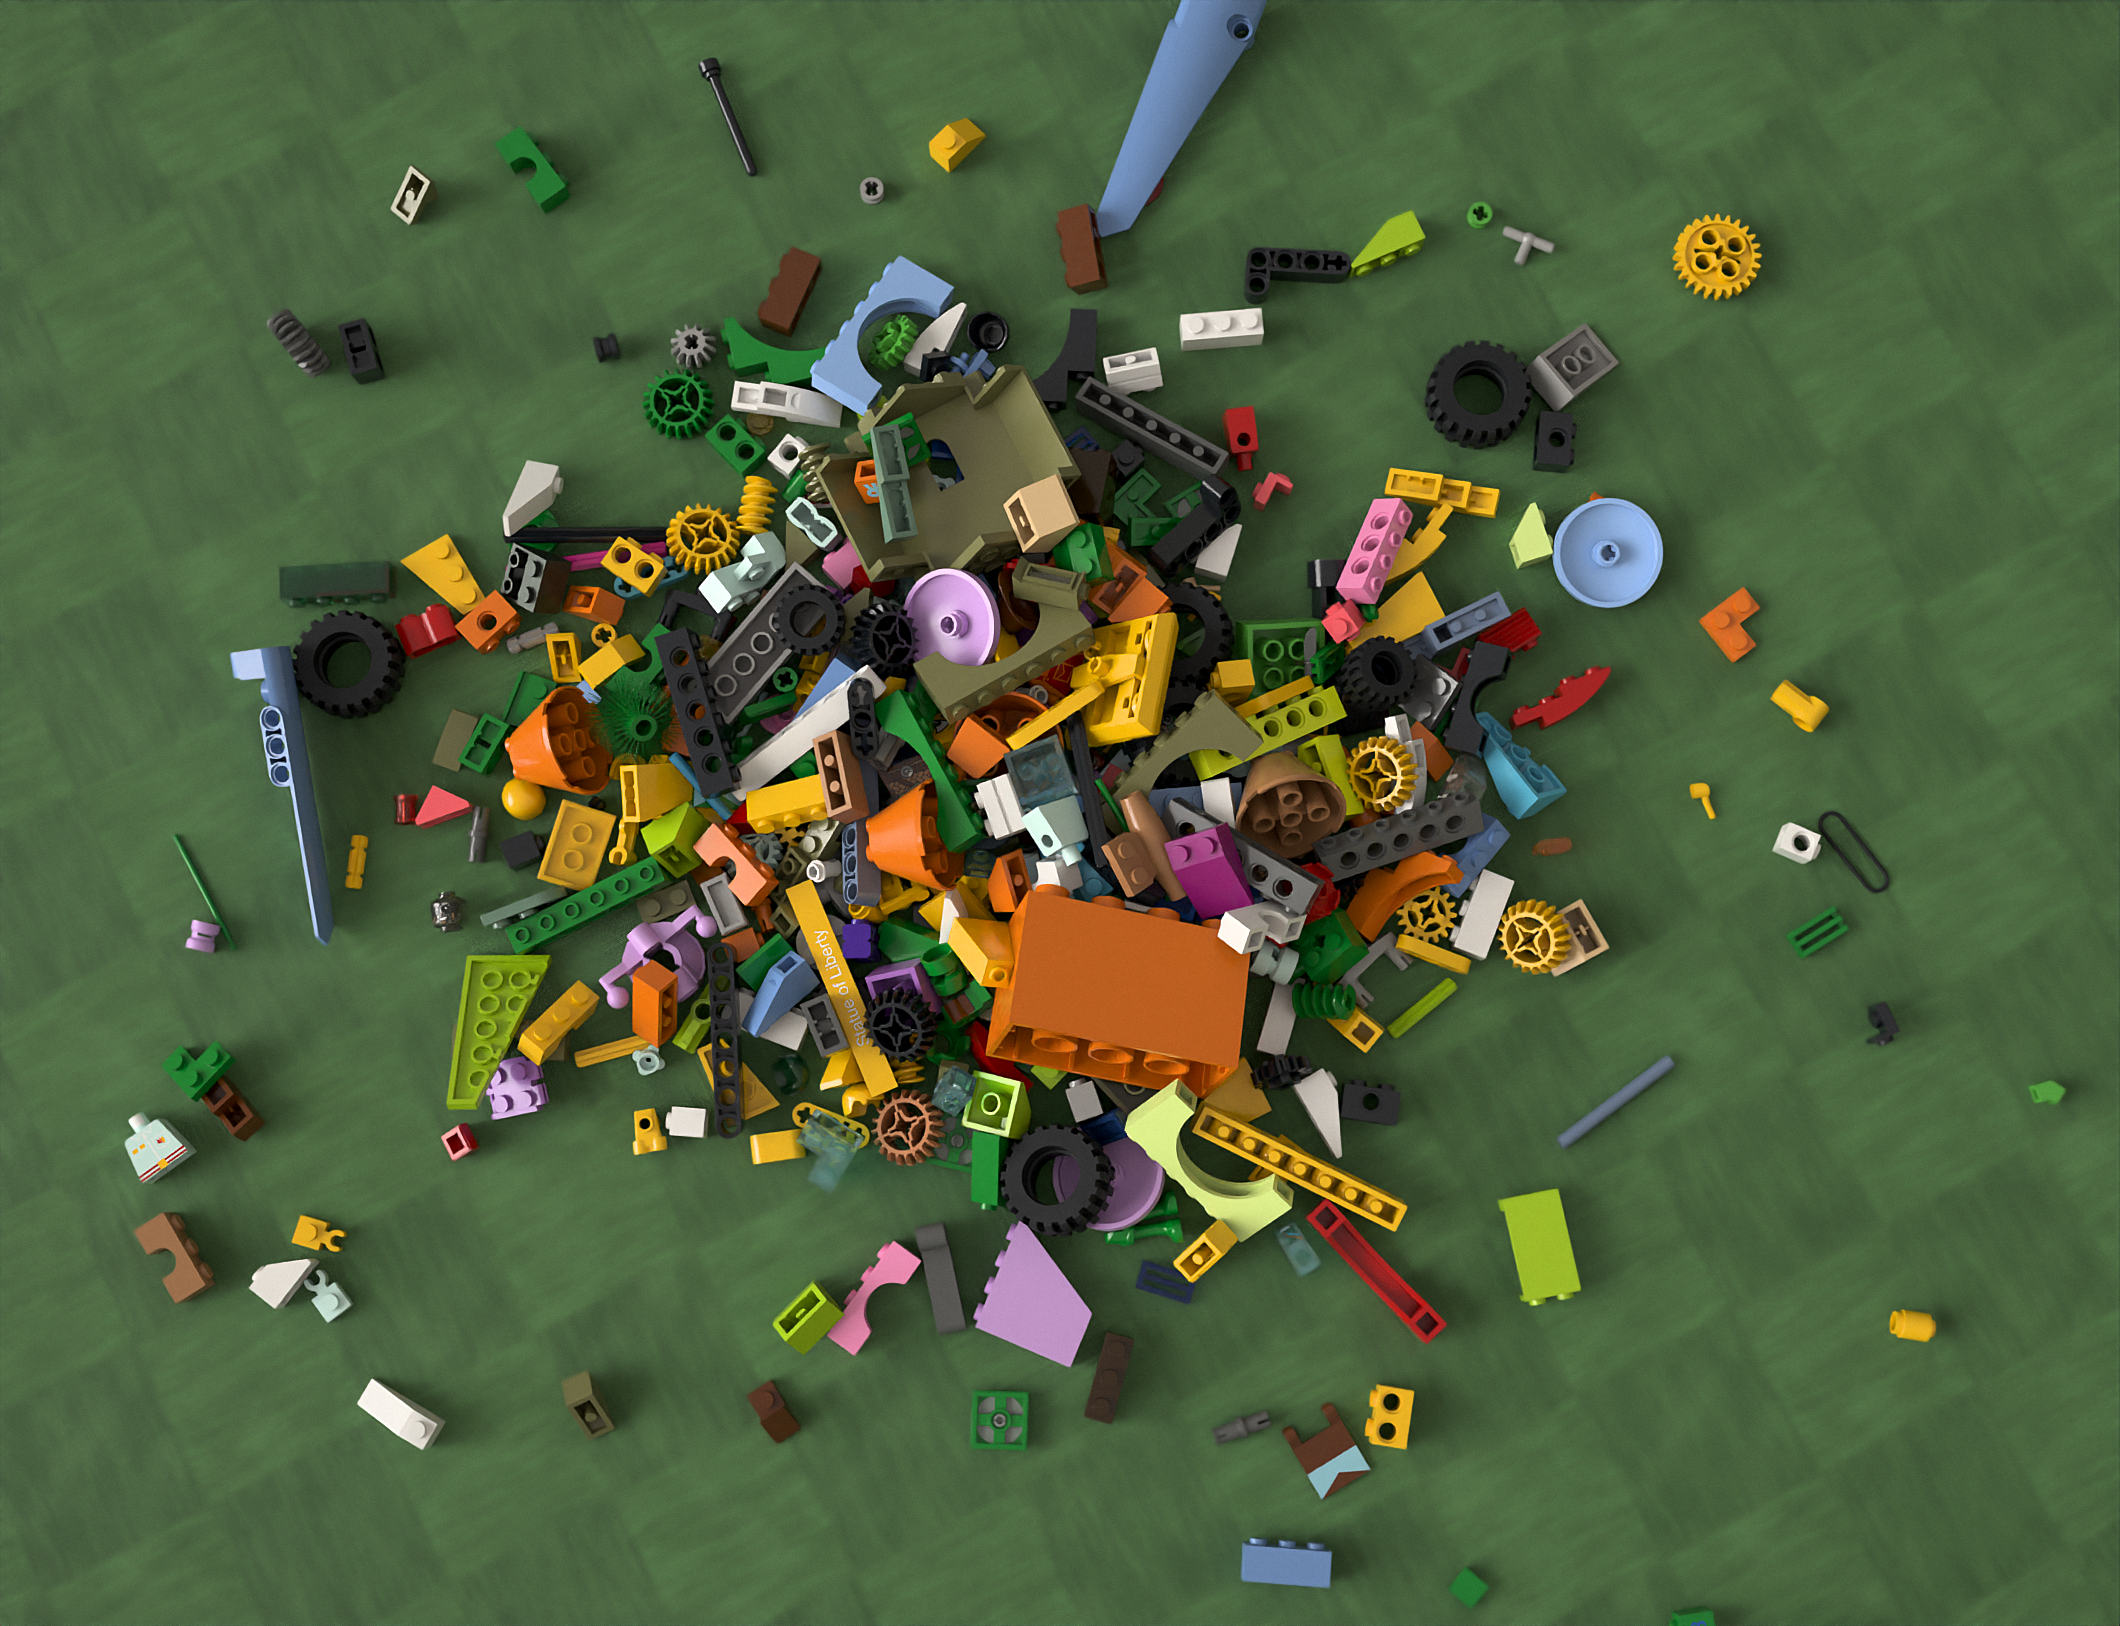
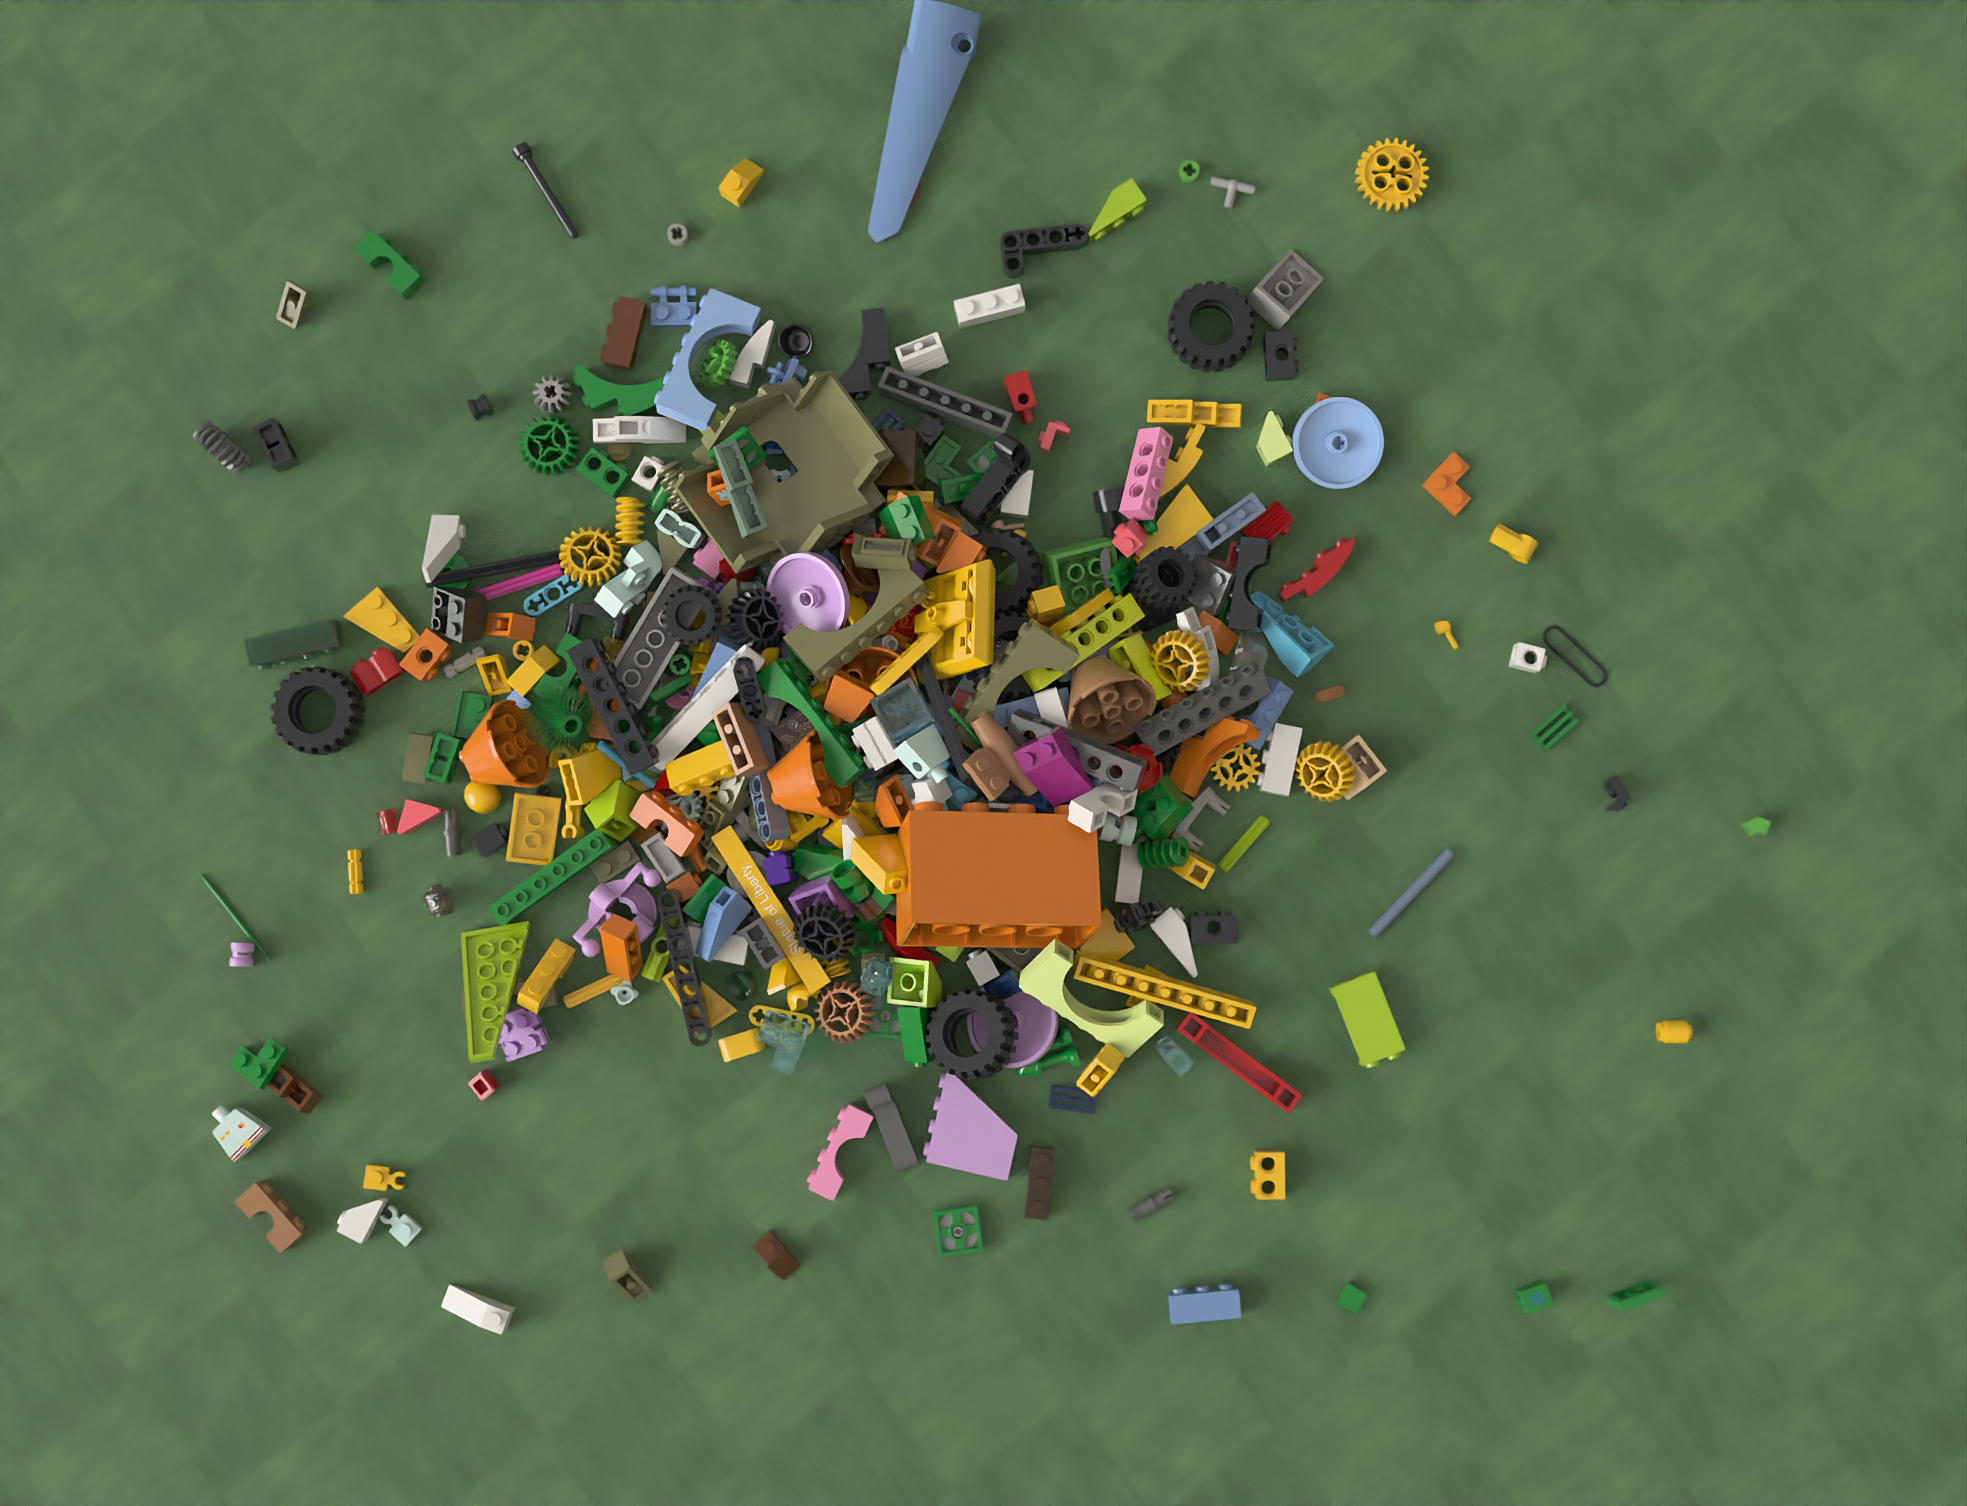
camera: 10 degrees left, 5 degrees up
medium blue panel [230,646,334,946] -> none
sand green plate [480,885,568,929] -> none
yellow brick [601,536,668,598] -> none
yellow plate [632,1108,668,1155] -> none
white brick [666,1106,710,1138] -> none
lime slope [772,1278,845,1355] -> none
white pin [807,858,842,882] -> none
black plate [919,351,951,383] -> none
tan slope [1003,474,1080,553] -> none
reddish brown brick [1056,203,1108,295] -> none
reddish brown flag [1282,1402,1370,1500] -> none
yellow beam [1395,934,1471,975] -> none
none -> medium blue plate [650,285,697,327]

